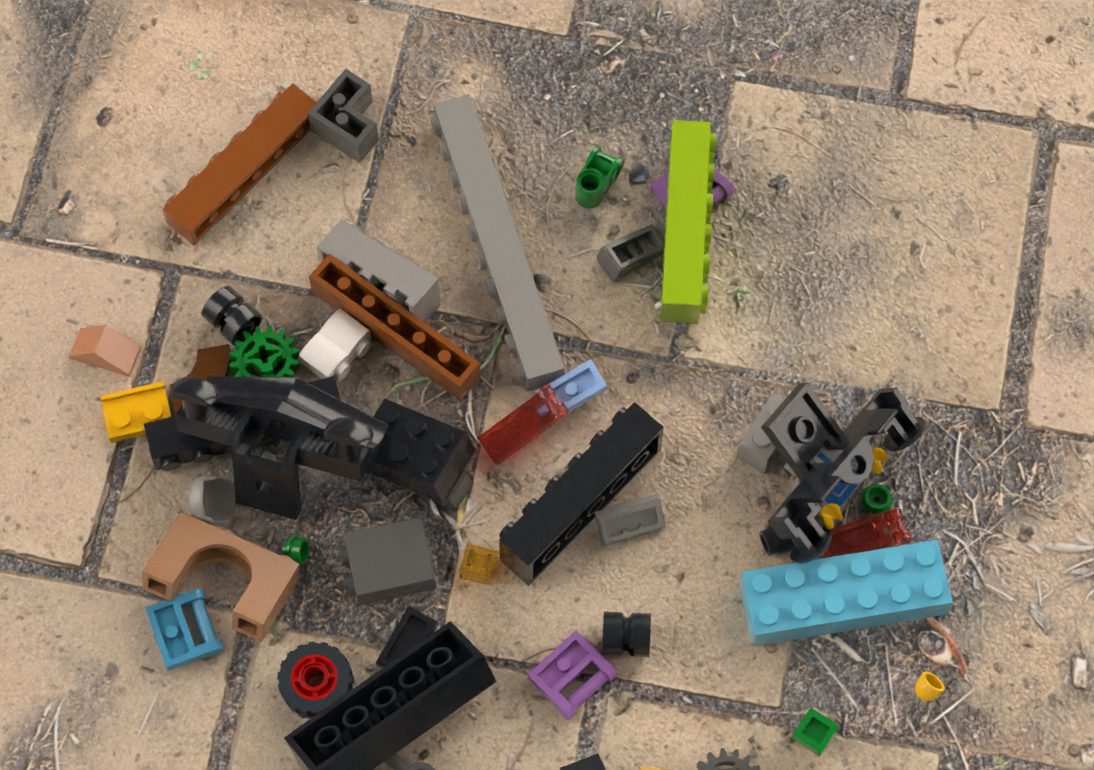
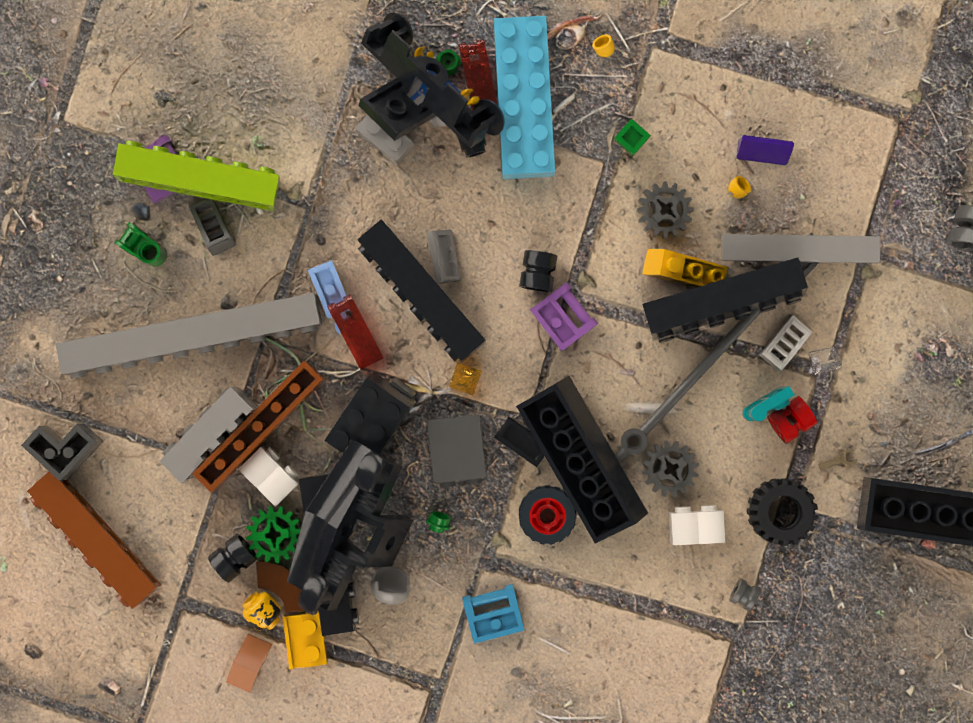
camera: 85 degrees left, 20 degrees up
medium nougat arch [142,512,300,642] -> none
none -> yellow head [242,591,281,631]

